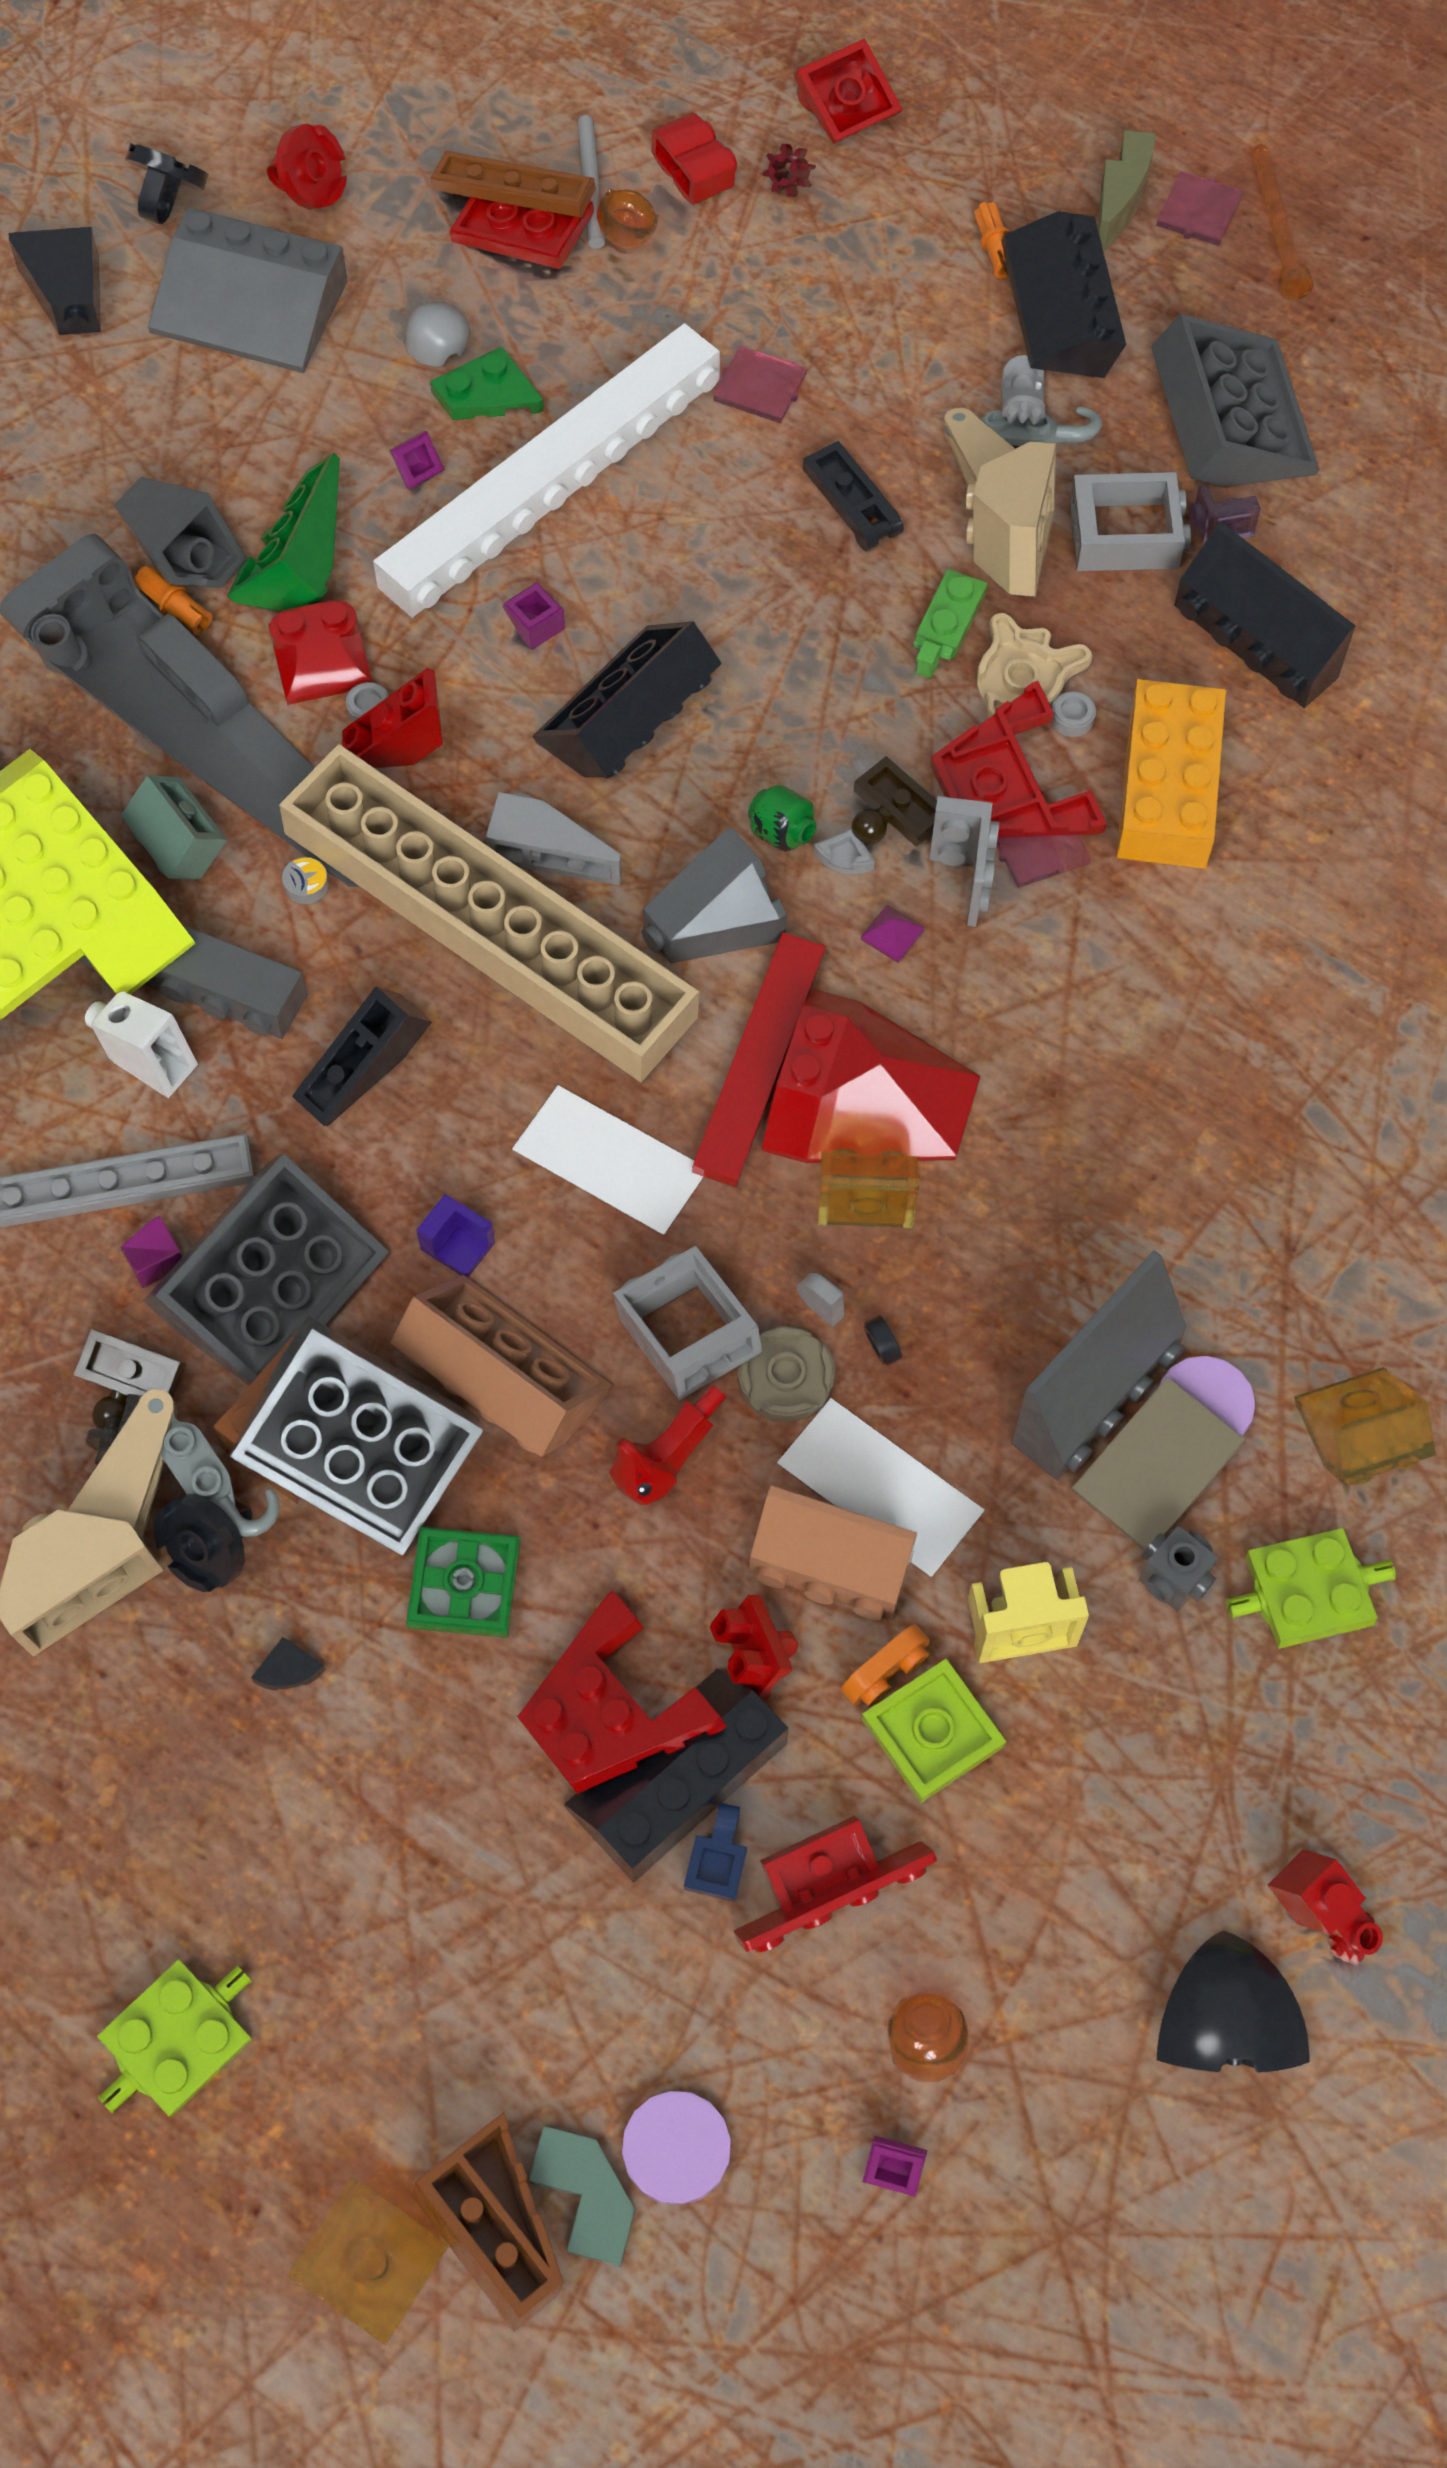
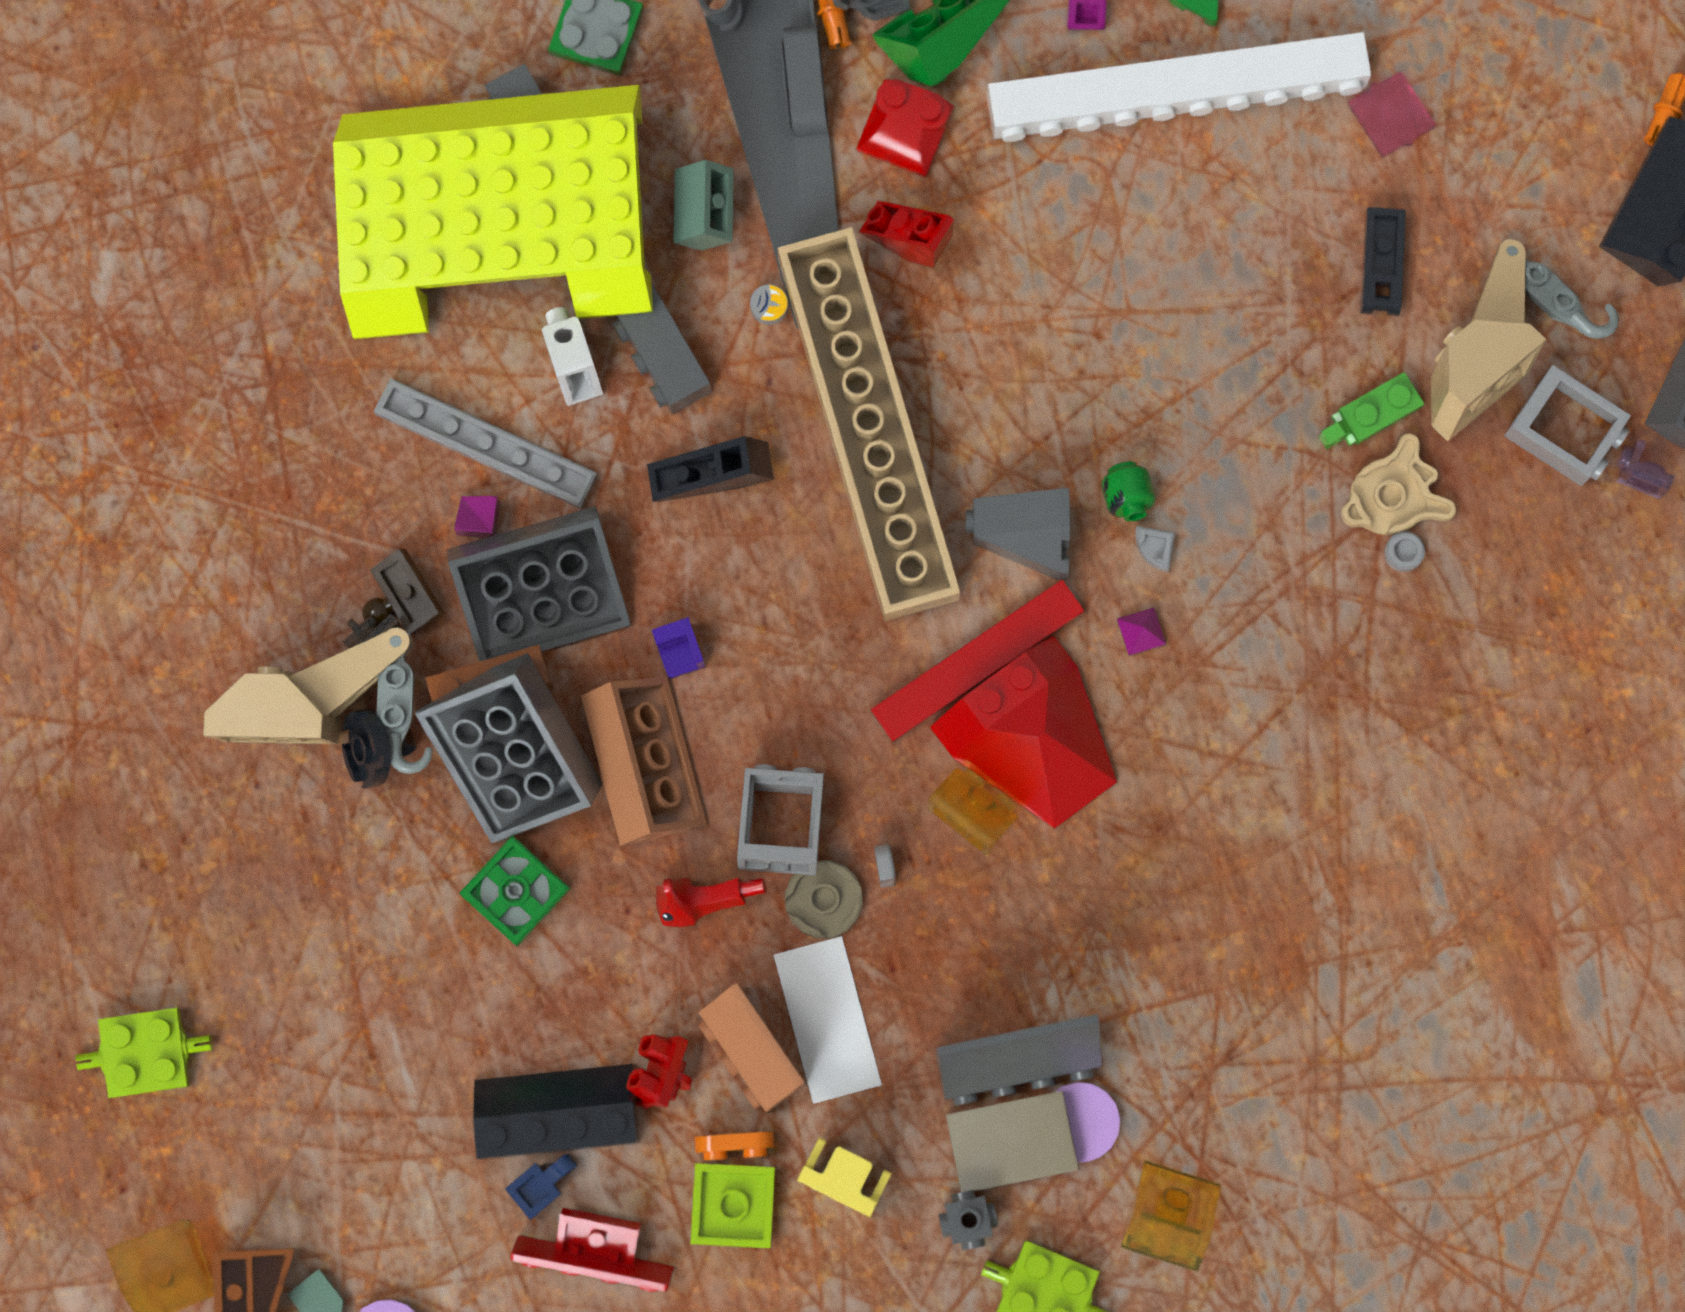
camera: 40 degrees right, 15 degrees up
black tile [251,1637,325,1690] -> none
light grey tile [346,682,389,722] -> none
light grey slope [486,792,622,886] -> none
magenta slope [503,582,565,649] -> none
white sticker [512,1085,703,1235] -> none
red wing [517,1590,727,1794] -> none
black slope [532,621,722,778] -> none
dark brown plate [851,756,937,847] -> none
black tile [863,1315,902,1366] -> none
light grey bracket [929,796,999,927] -> none
red wing [930,681,1107,838] -> none
clear pink piece [997,835,1091,888] -> none
light grey piece [1001,355,1045,425] -> none
light orange brick [1116,679,1226,869] -> none
black slope [1174,522,1356,708] -> none

